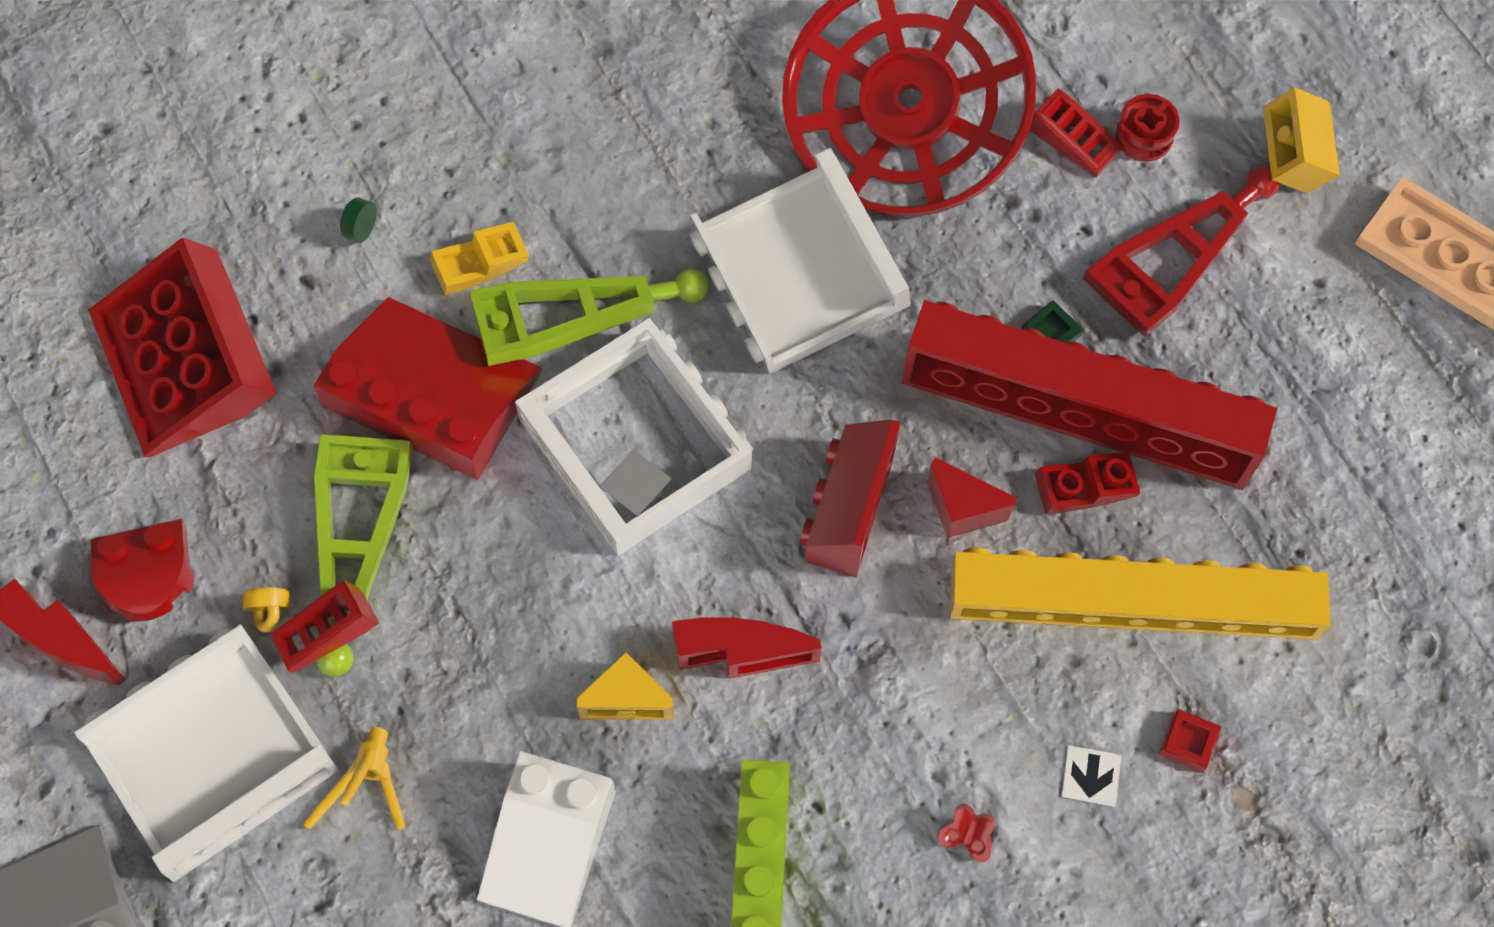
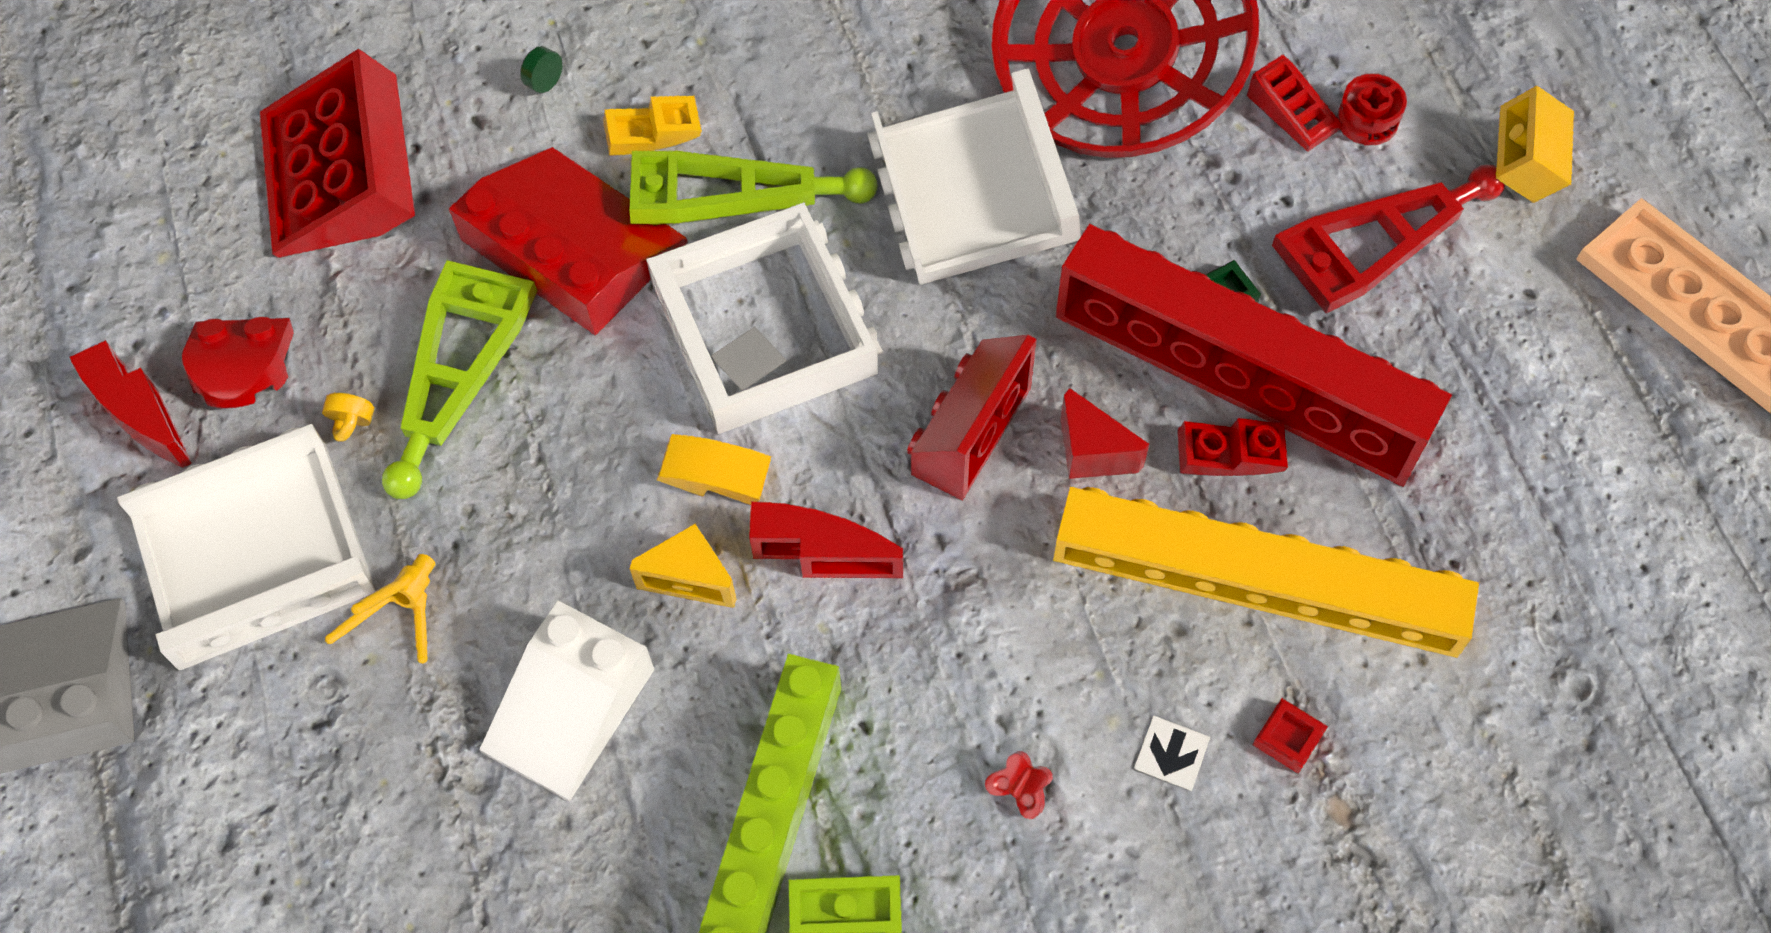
camera: 15 degrees right, 5 degrees down
red slope [270,579,379,673] -> none
none -> yellow slope [657,434,772,505]

